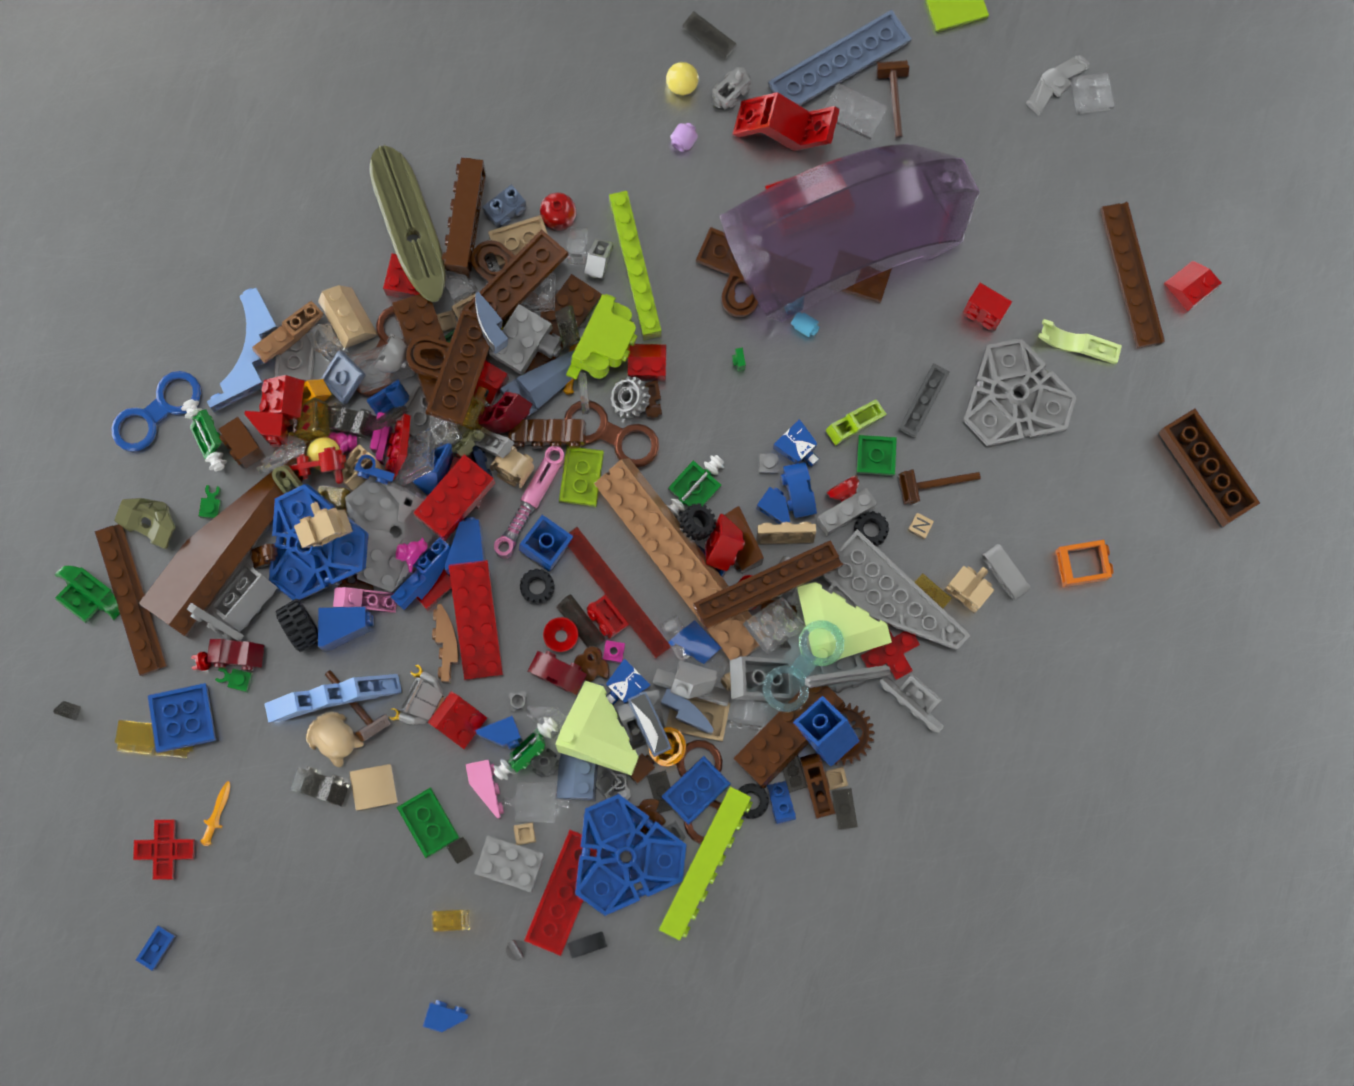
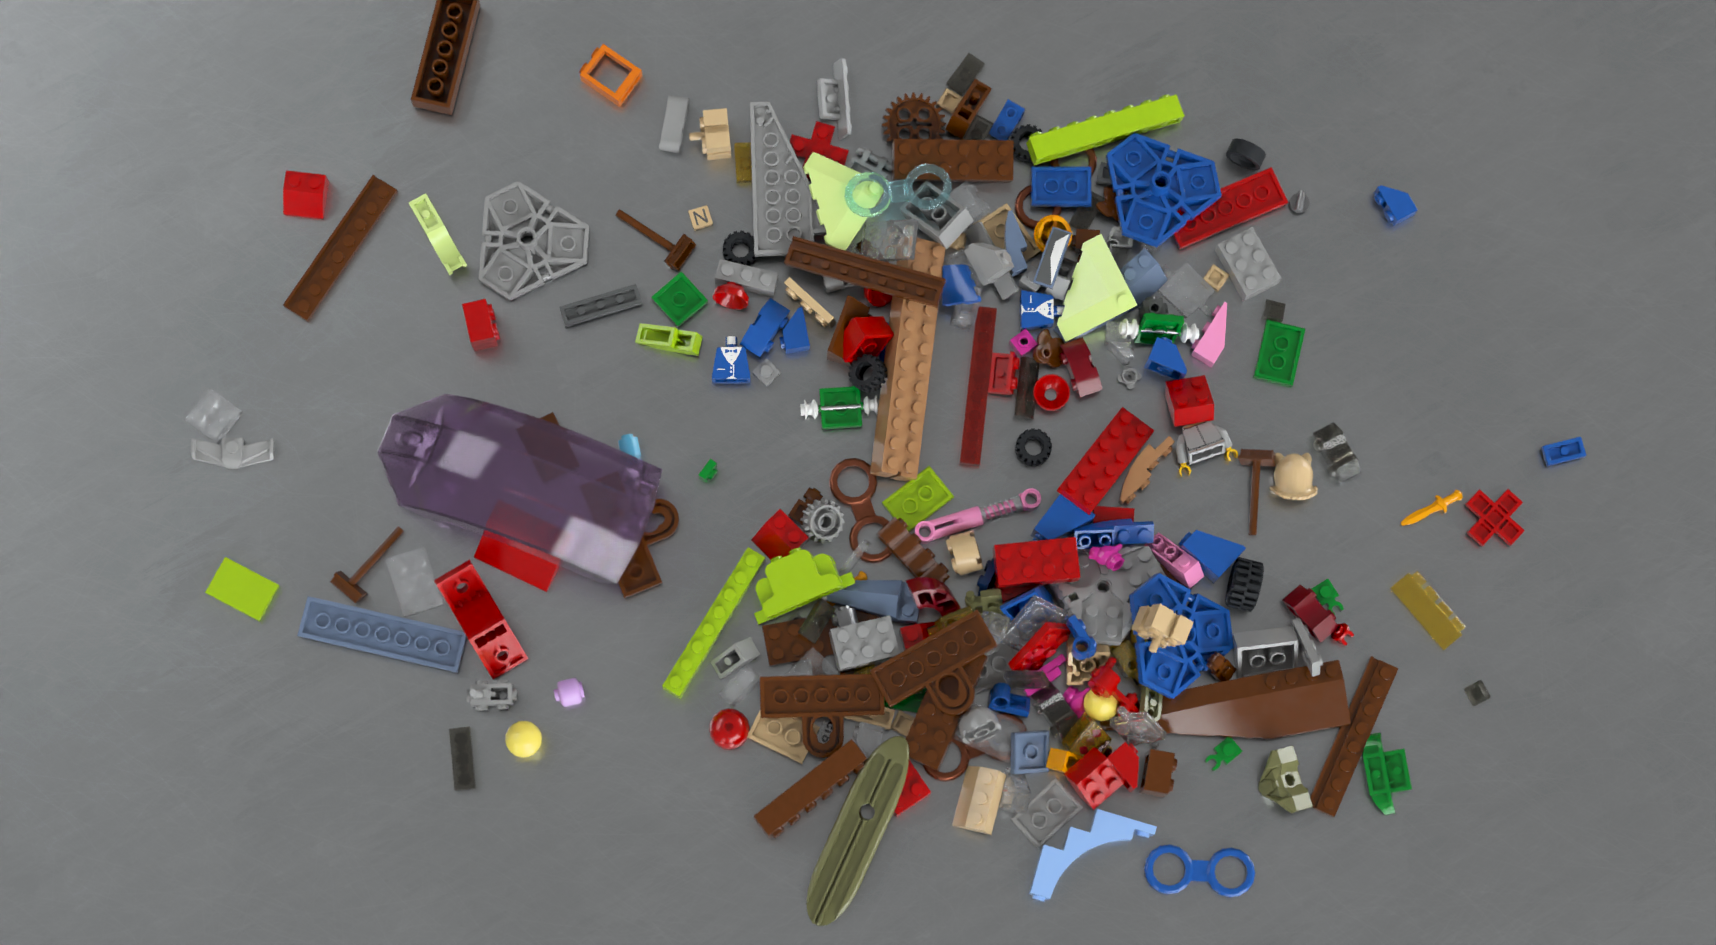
camera: 140 degrees left, 0 degrees up
blue plate [148,683,216,753] -> none
plate [181,399,227,471] -> none
medium nougat slope [252,301,324,363] -> none
light blue arch [265,674,402,723] -> none
tan slope [349,764,398,811] -> none
clear yellow torso [431,910,470,932] -> none
light grey plate [474,429,514,458] -> none
sand blue slope [475,291,508,354] -> none
sand blue brick [482,184,527,229] -> none
blue slope [519,514,574,572] -> none
blue slope [793,696,860,767] -> none
light grey axle [805,665,890,688] -> none

